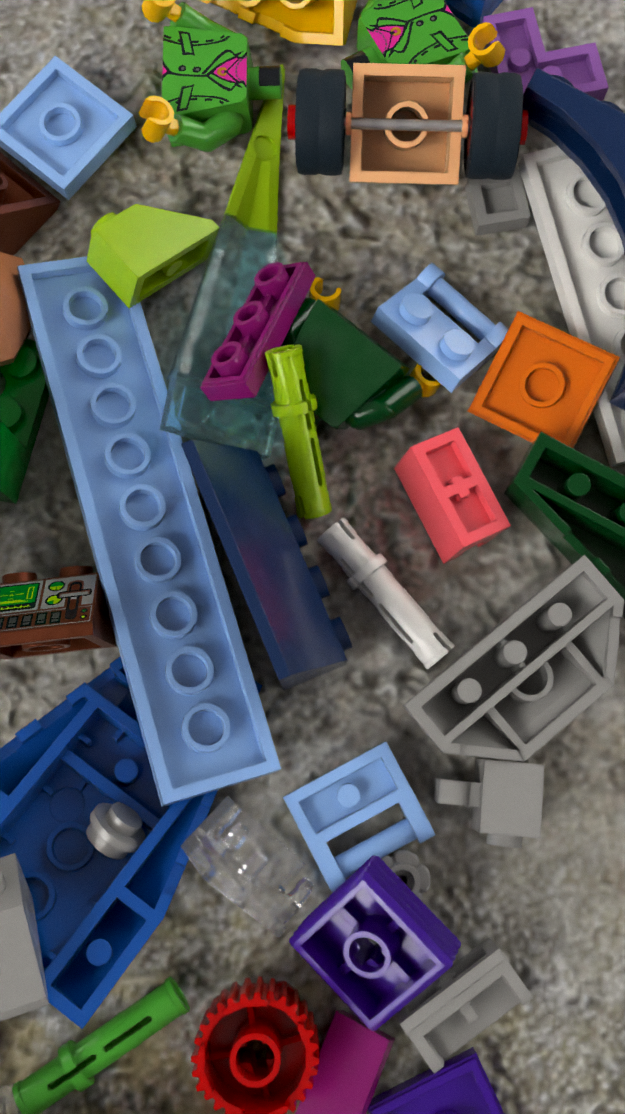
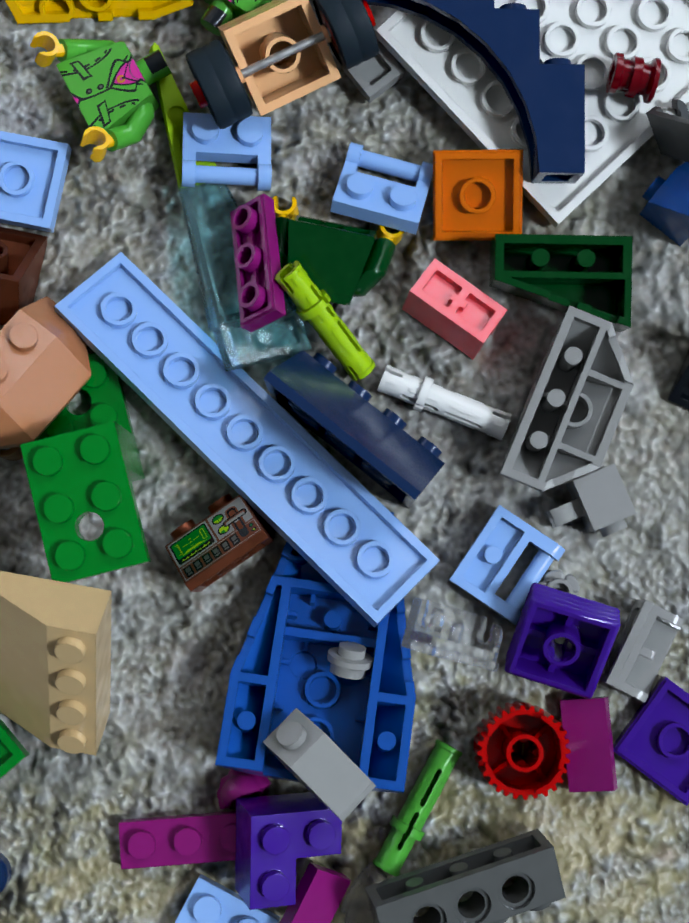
camera: 25 degrees left, 5 degrees up
lime slope [86,204,220,308] -> none
none -> light blue plate [182,112,272,191]

